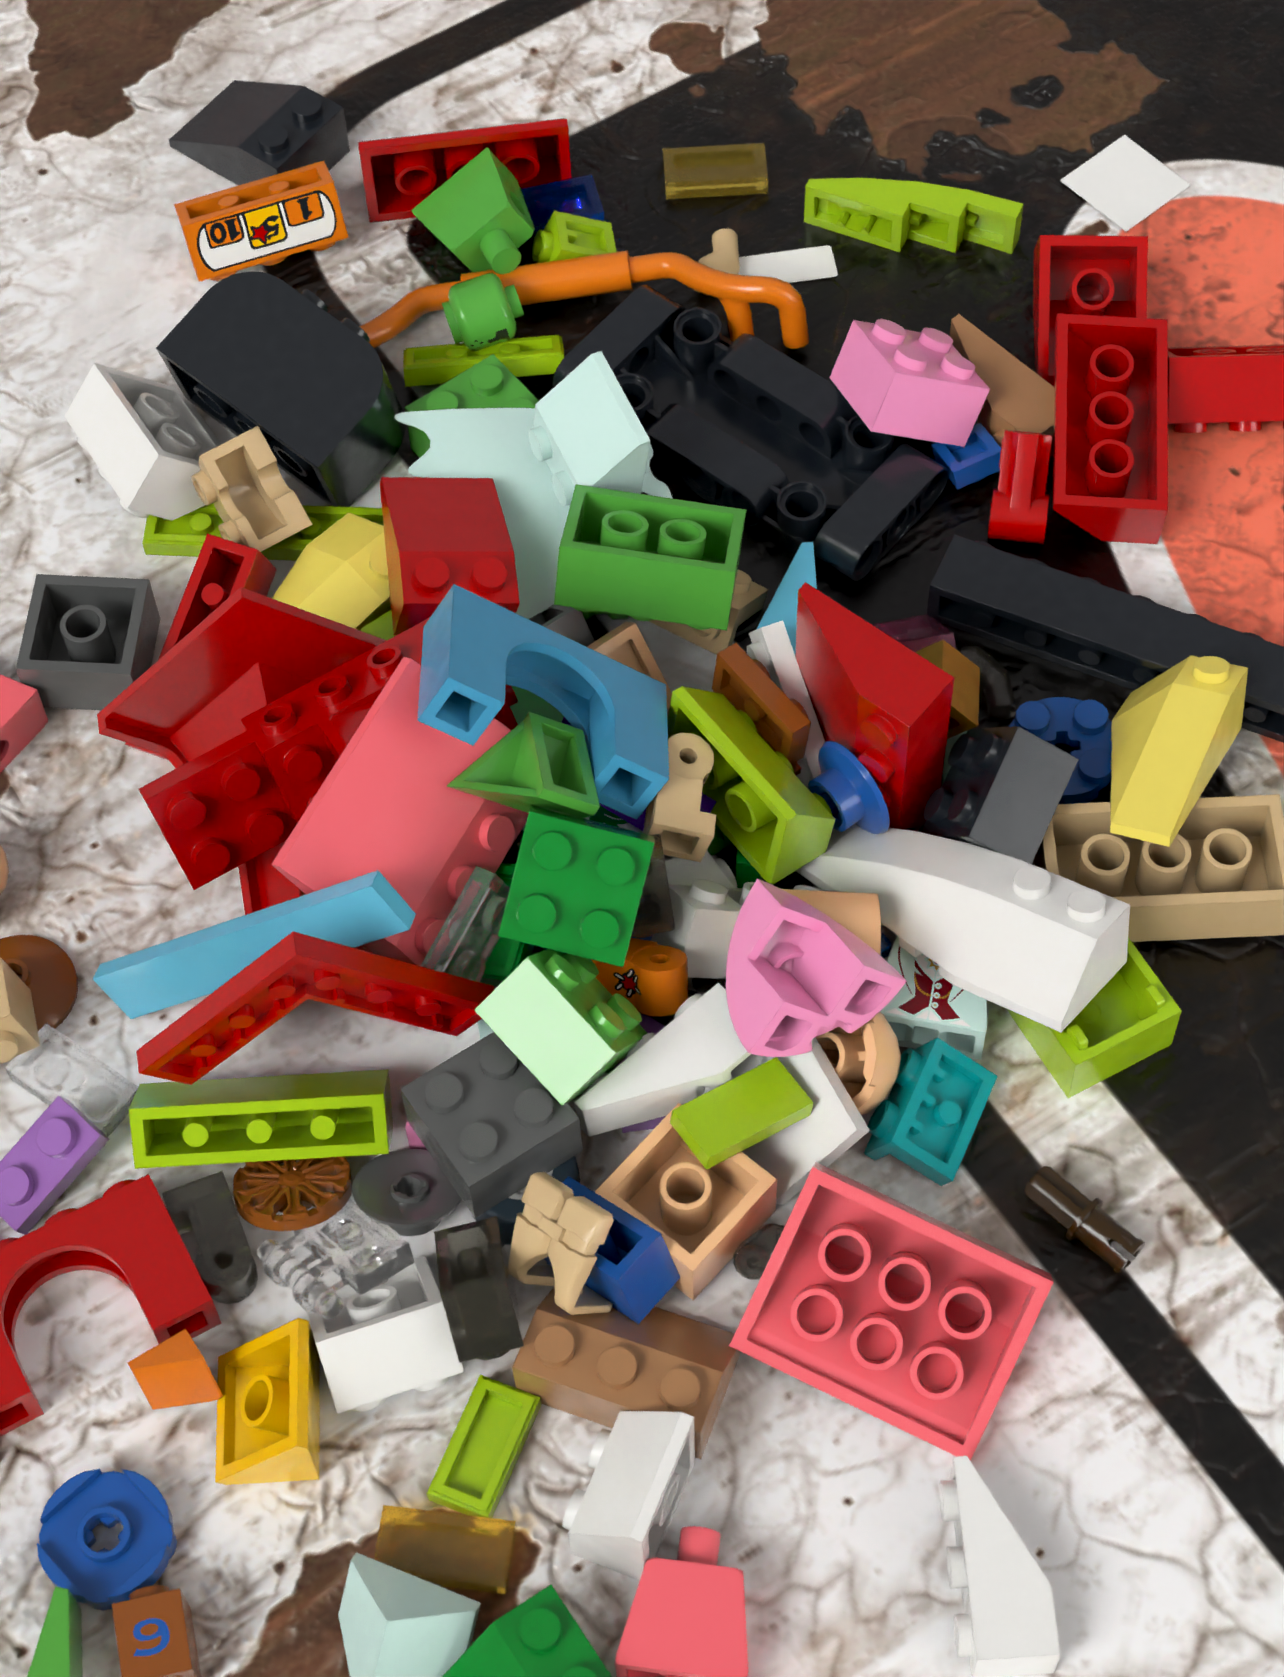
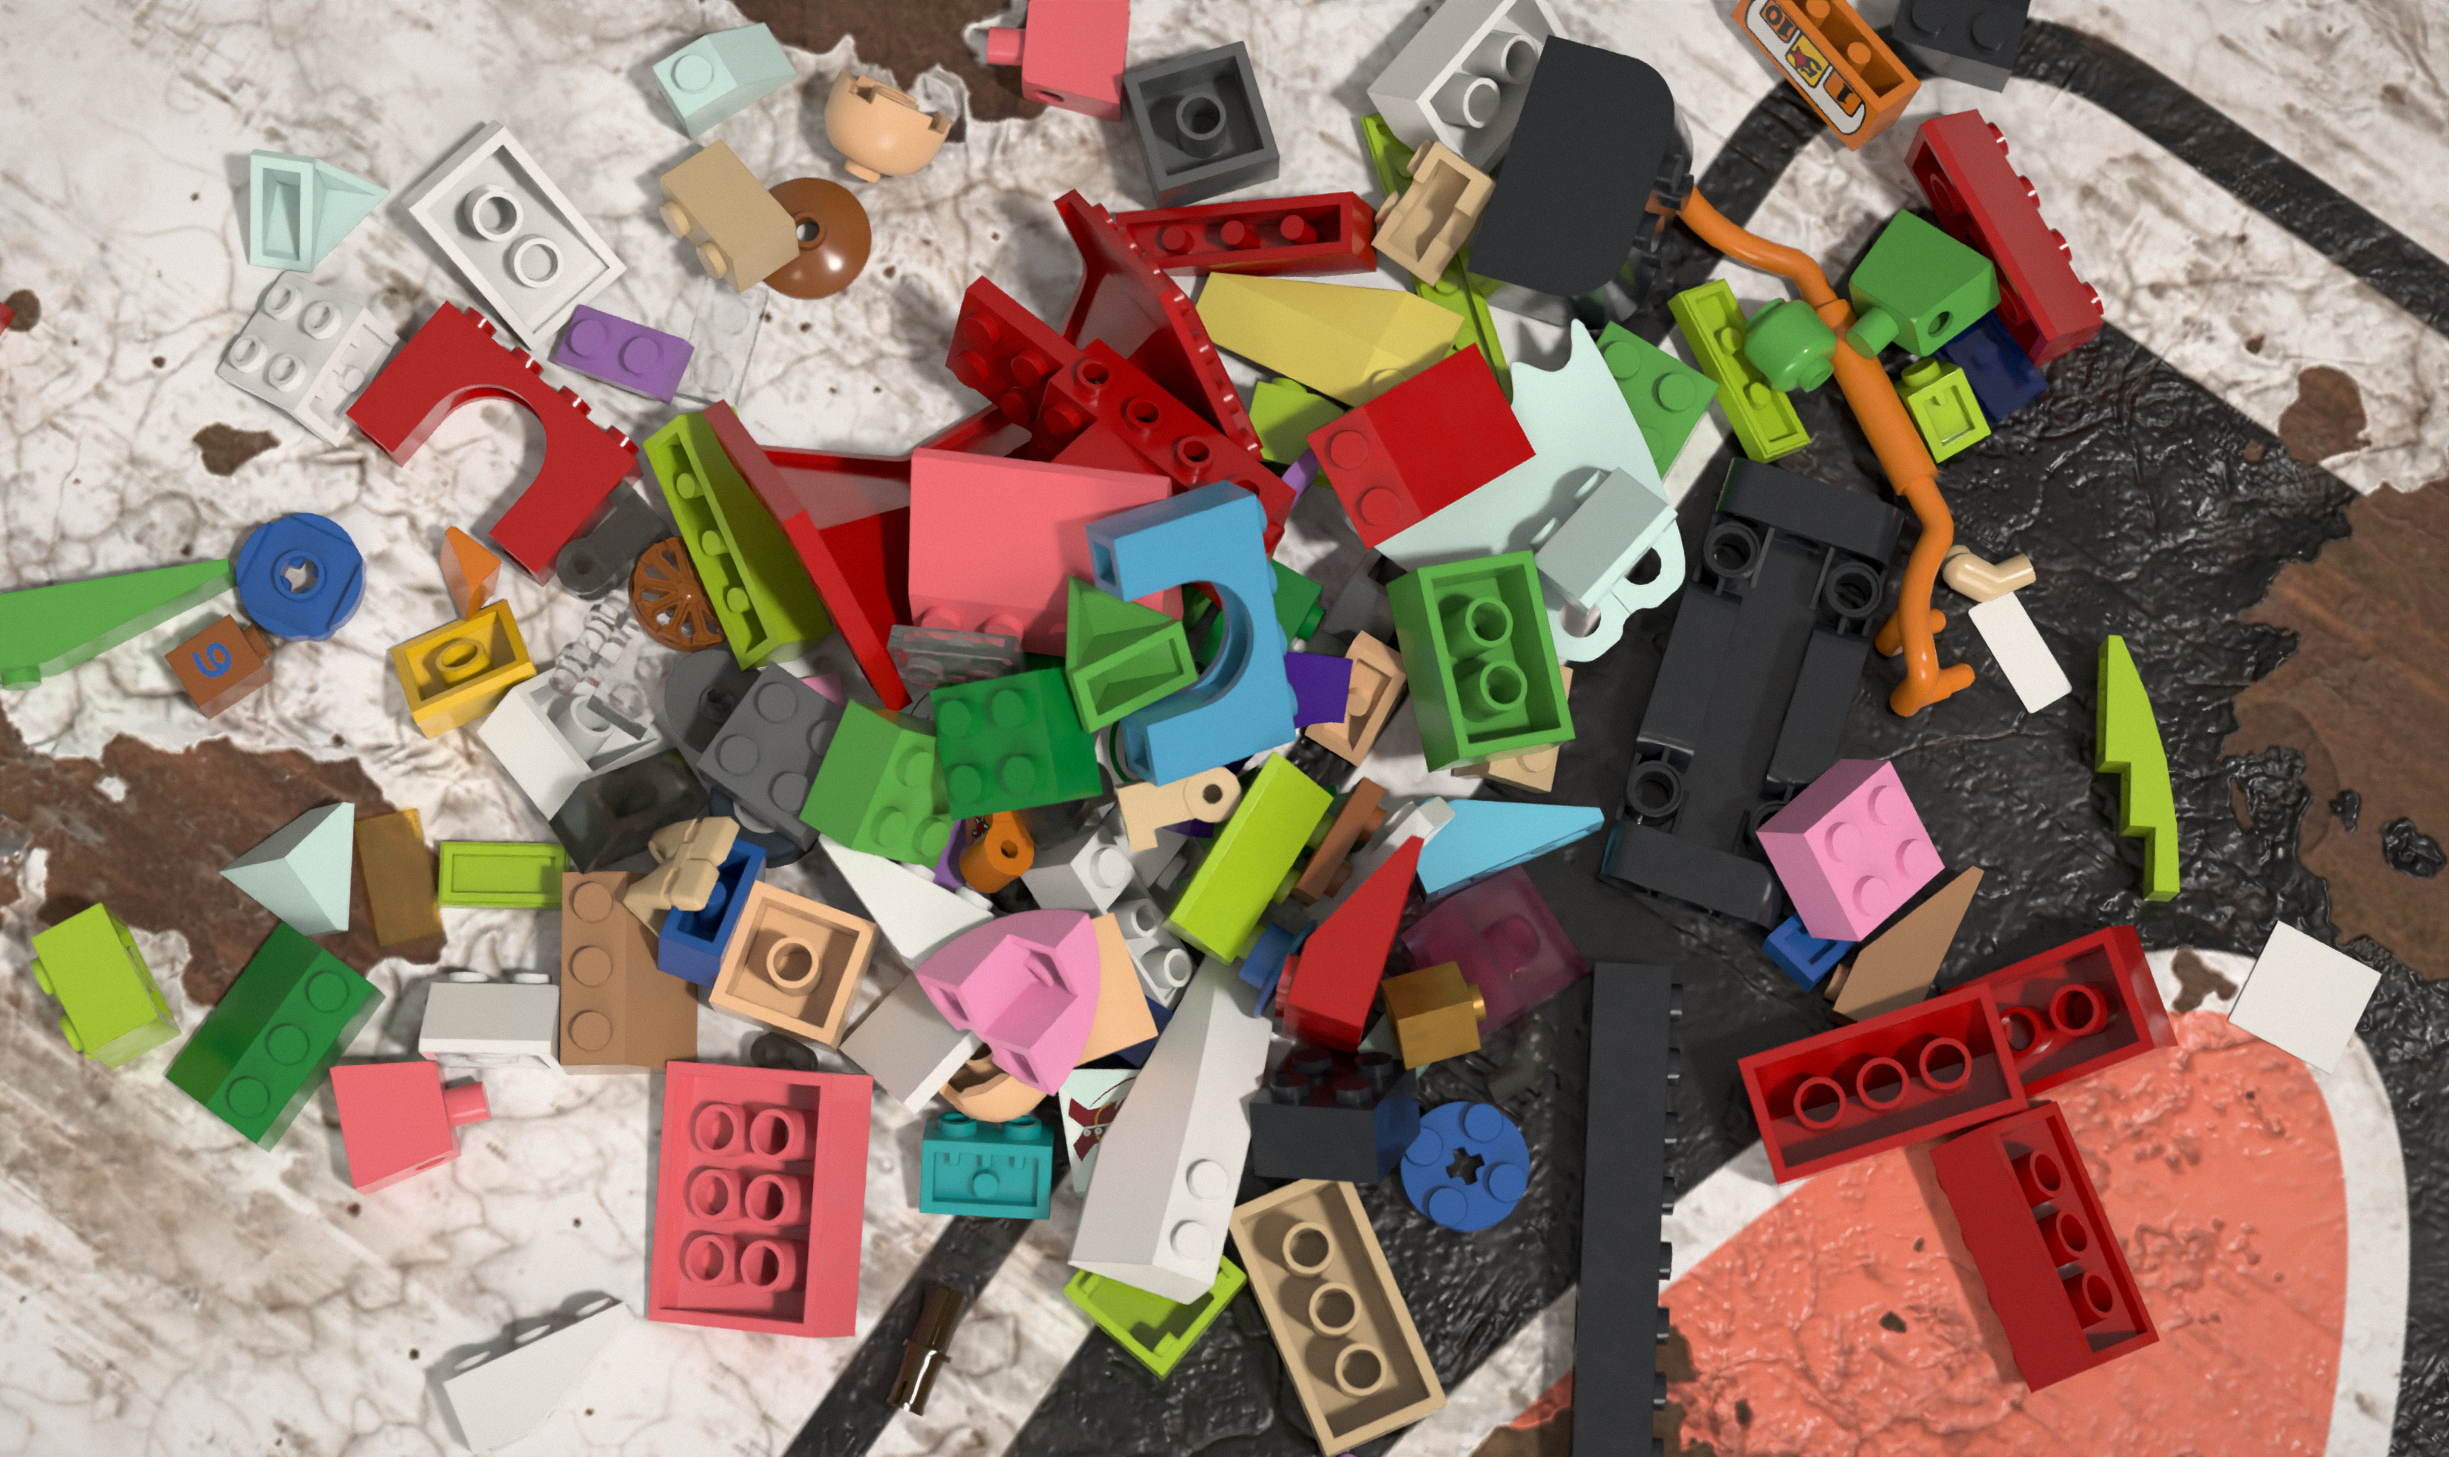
camera: 65 degrees right, 20 degrees up
medium azure tile [93,870,416,1019] -> none
clear yellow tile [663,143,768,199] -> none
lime tile [670,1057,813,1170] -> none
red piece [988,430,1052,544] -> none
light yellow wedge [1110,655,1248,847] -> none

